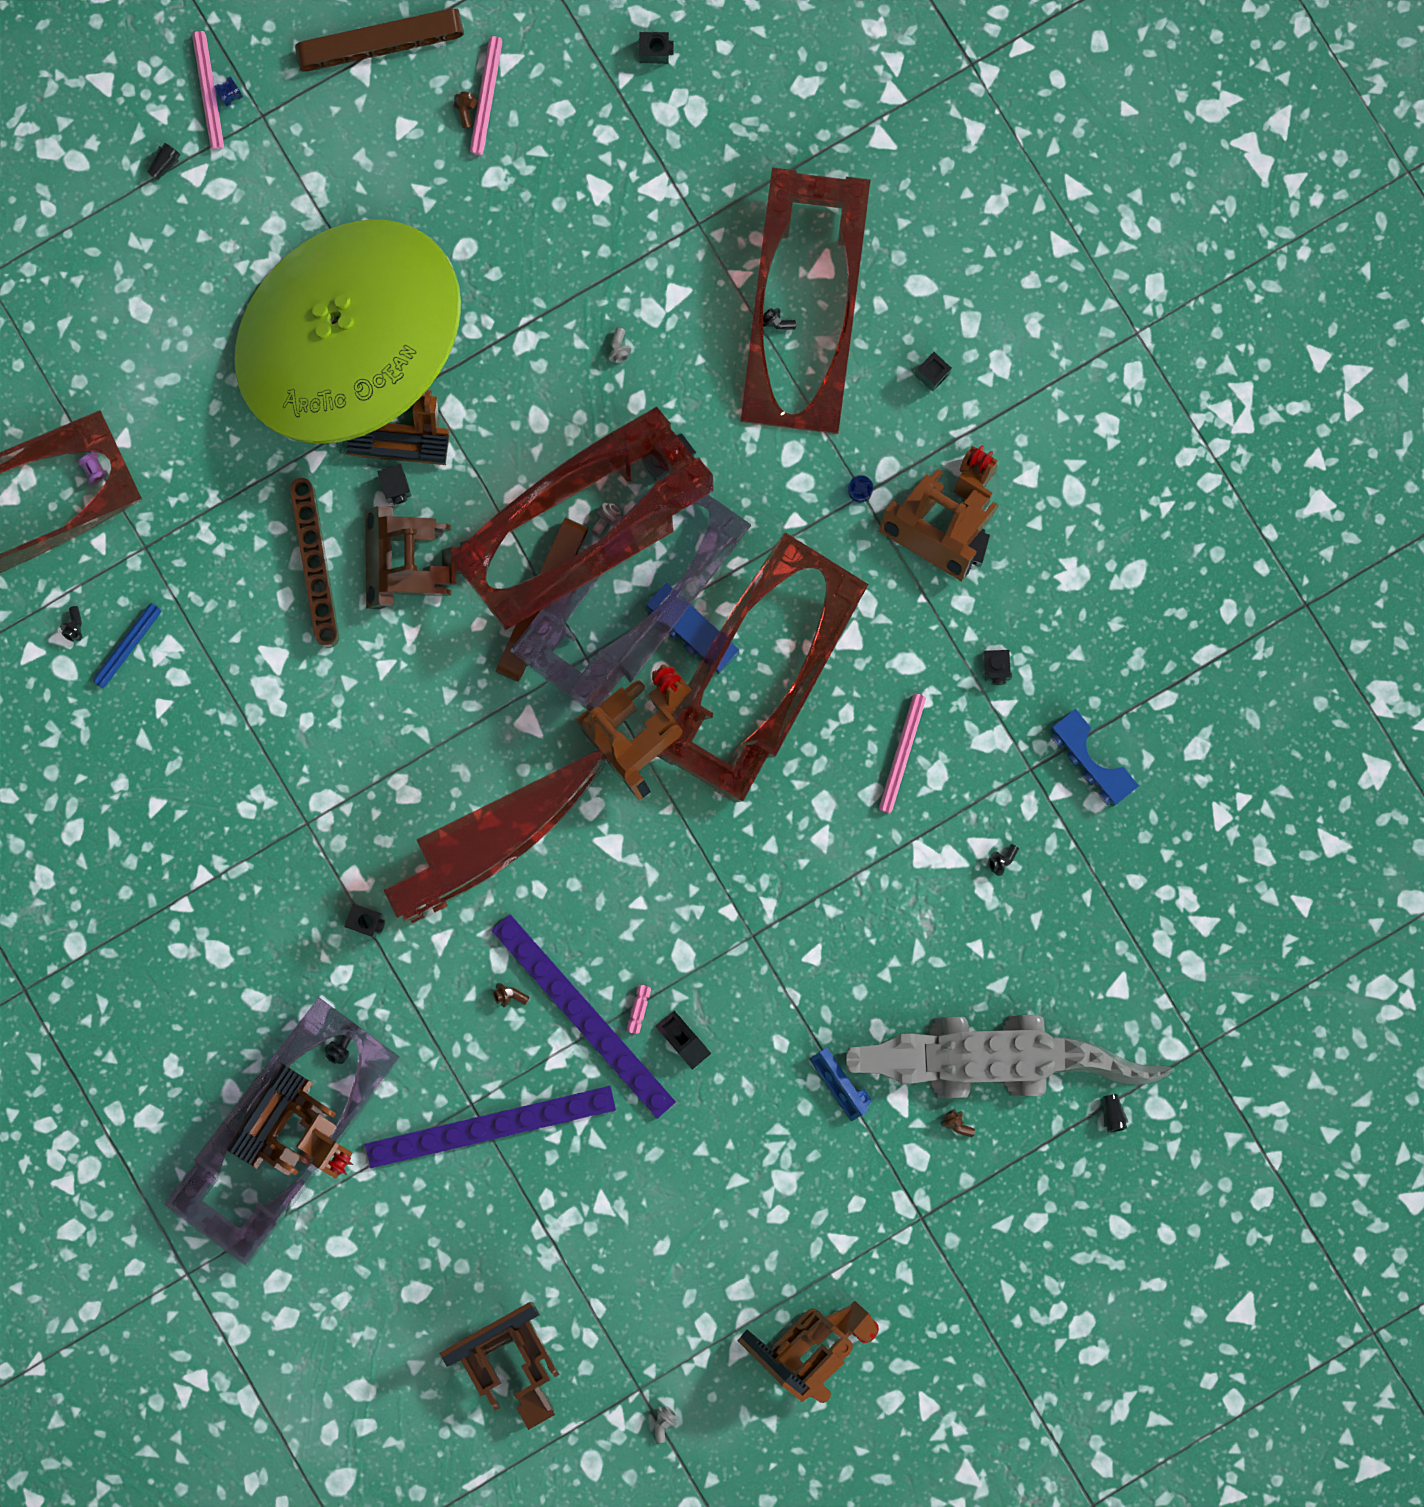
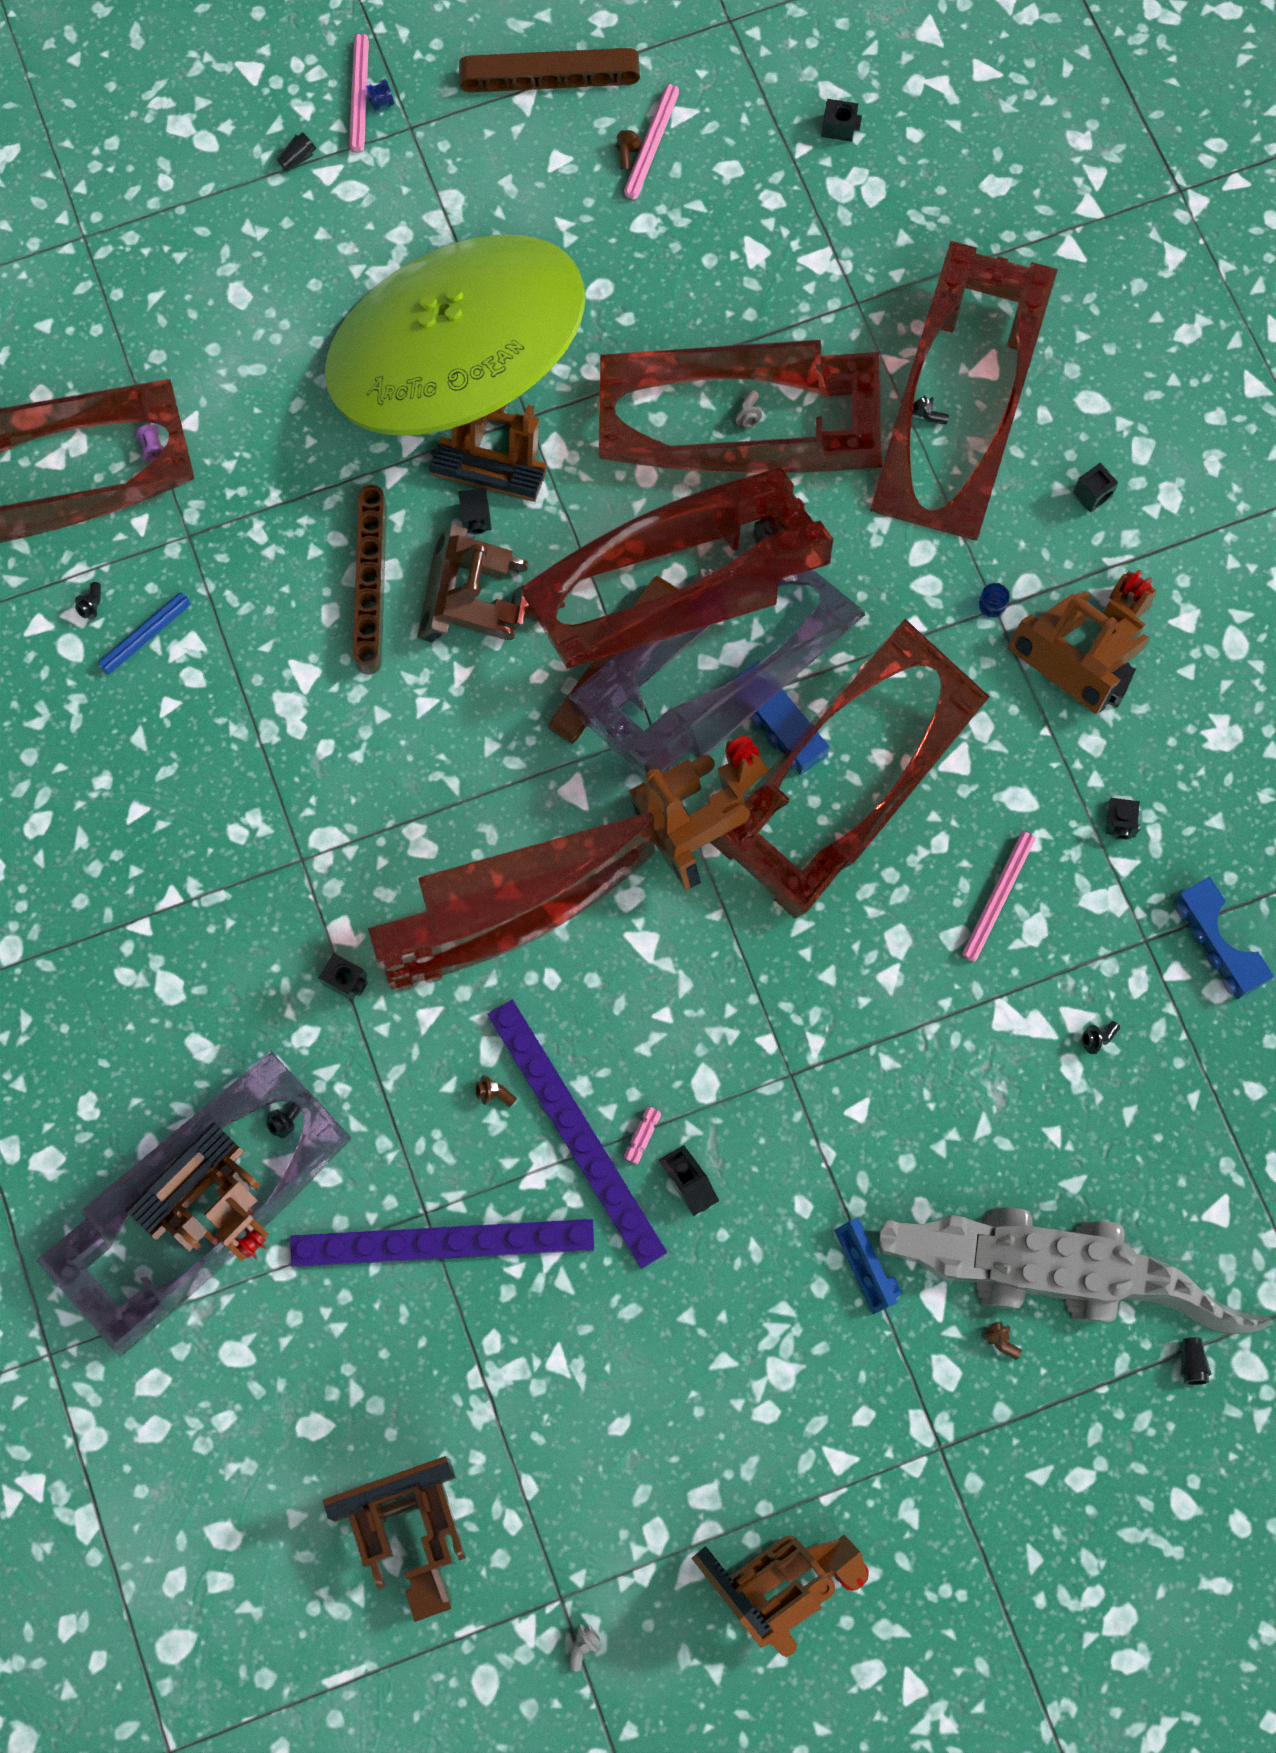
camera: 15 degrees right, 10 degrees down
none -> clear red windscreen [599,339,883,473]

